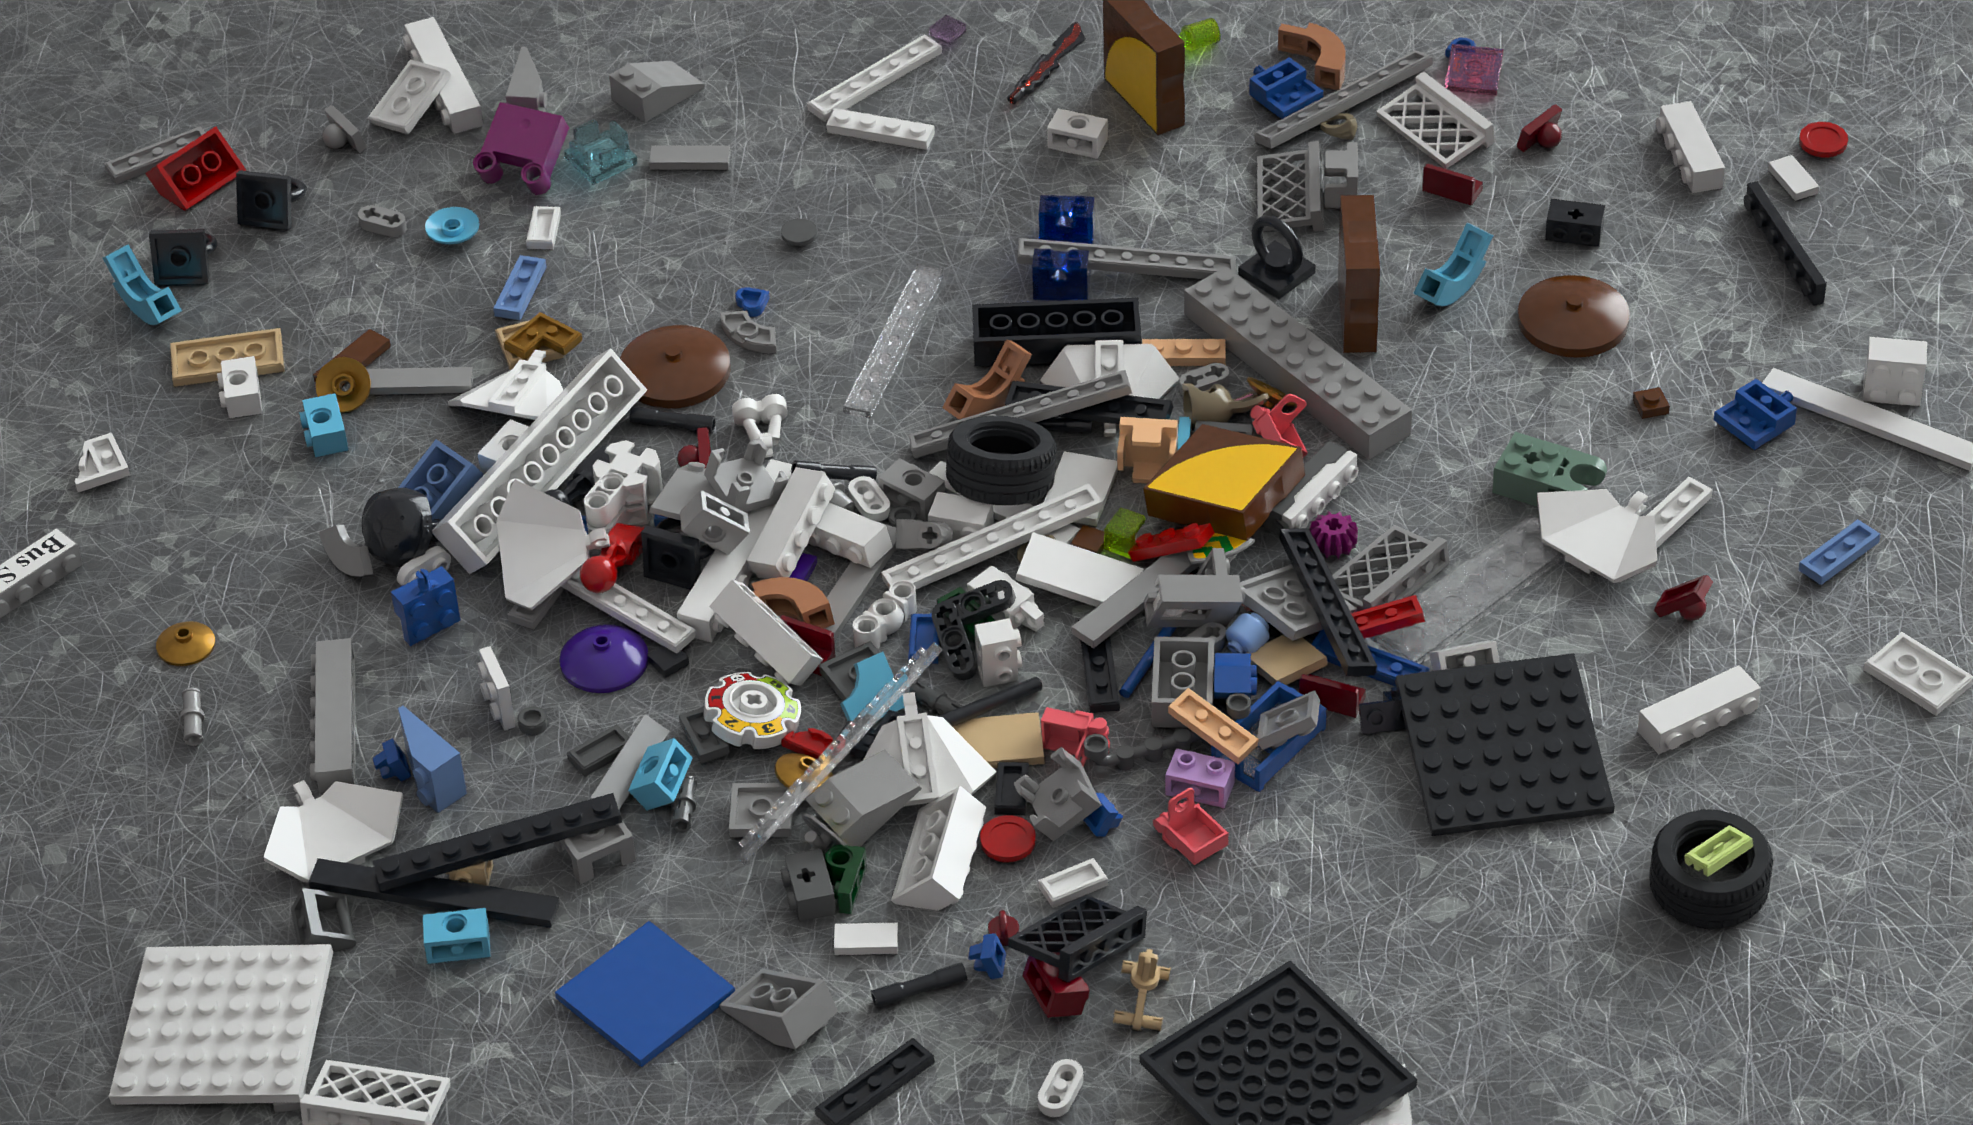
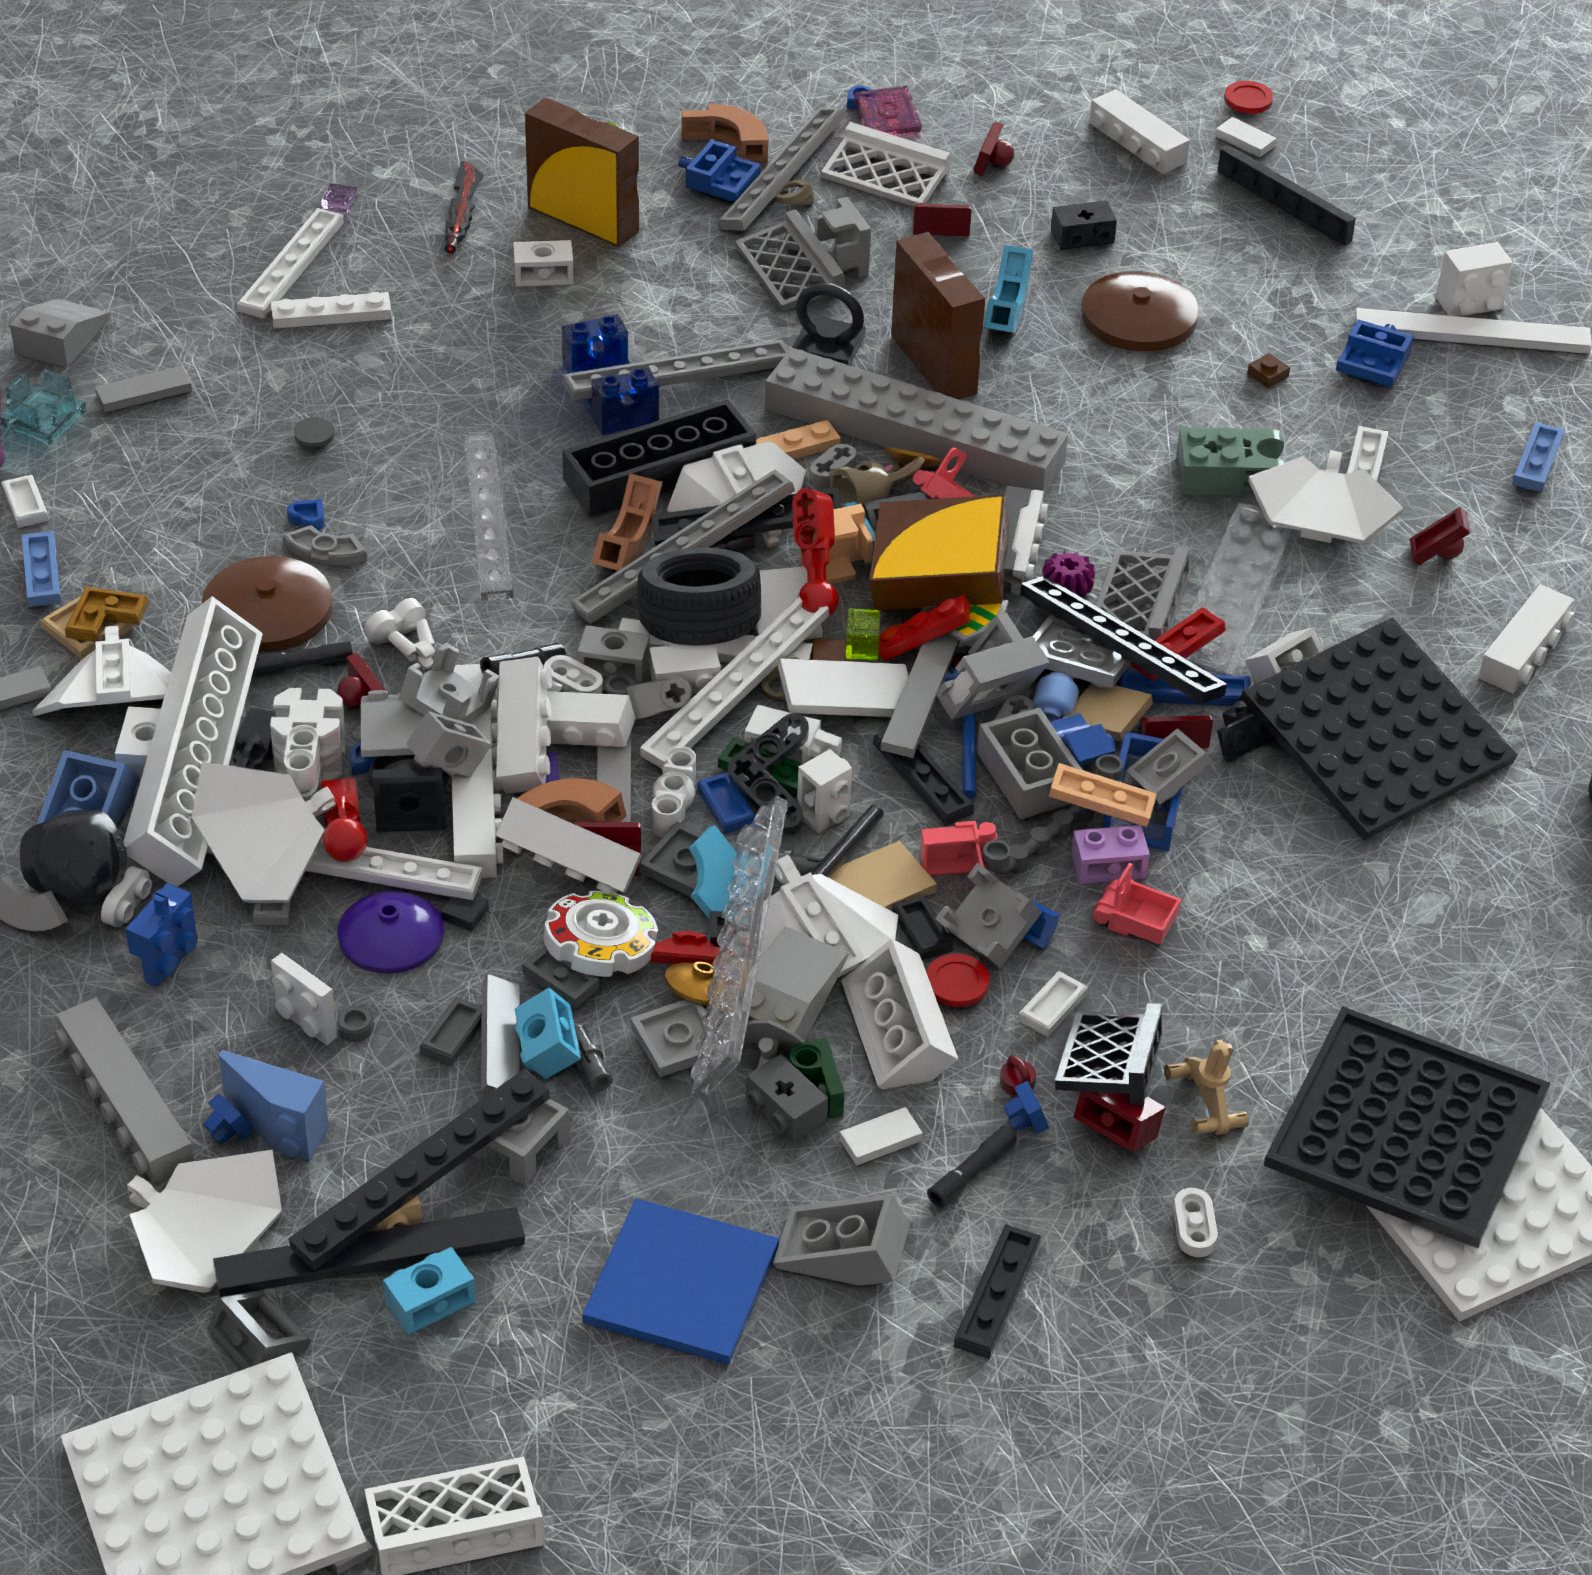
camera: 30 degrees left, 0 degrees up
none -> red beam [792,488,839,618]

